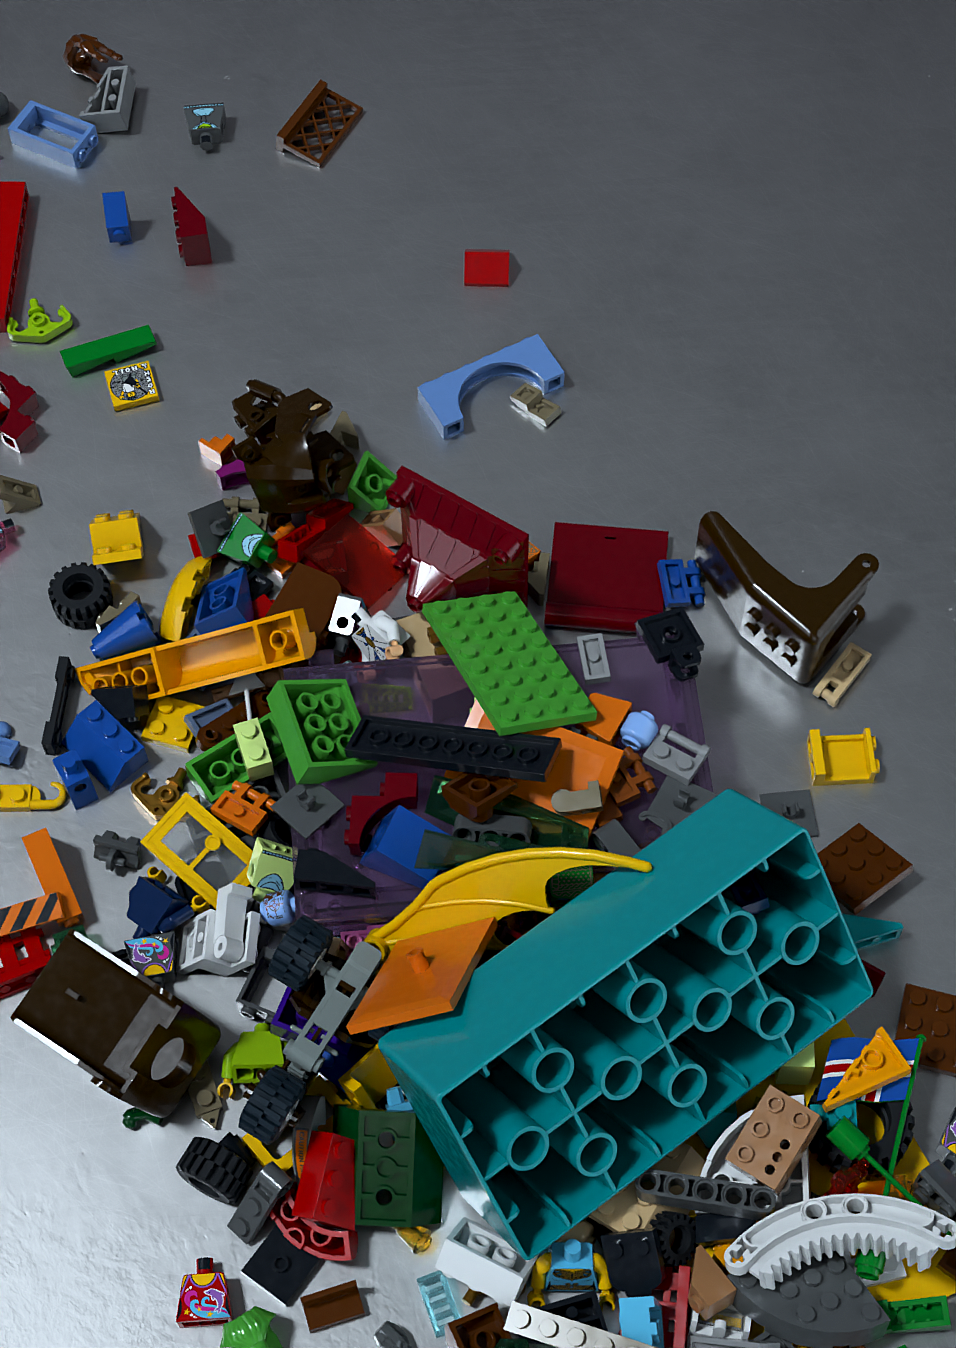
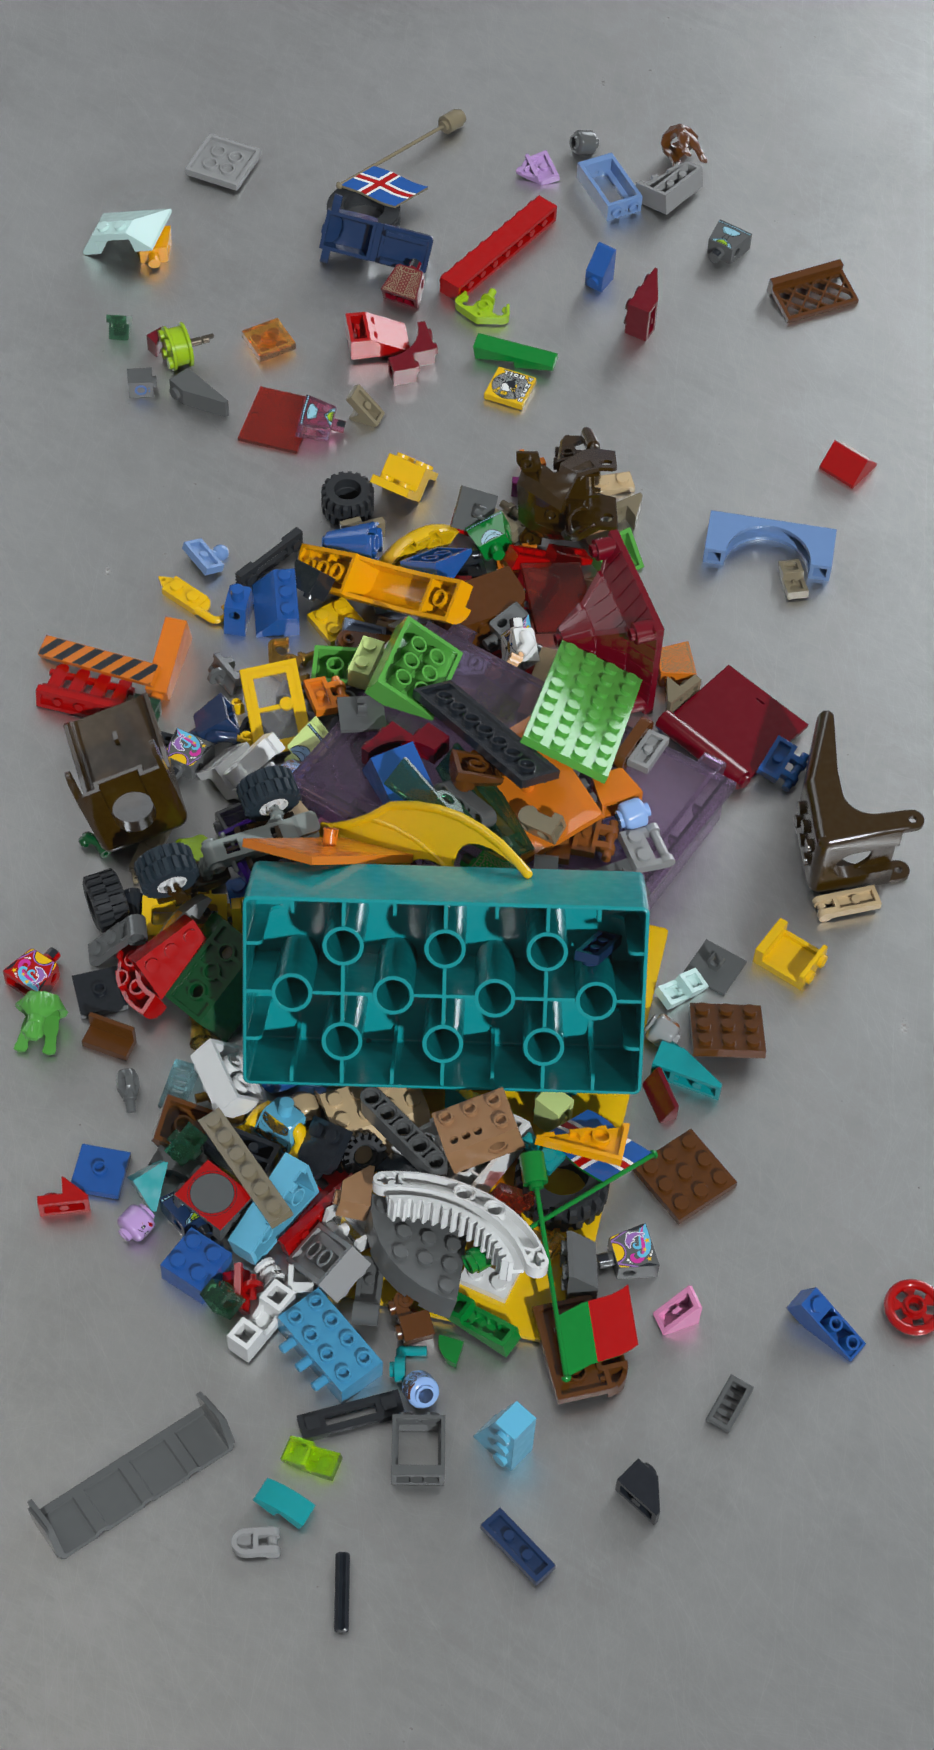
camera: 35 degrees right, 5 degrees down
black slope [293,848,377,899] -> none
black plate [636,607,705,682] -> none
none -> reddish brown beam [612,717,654,770]

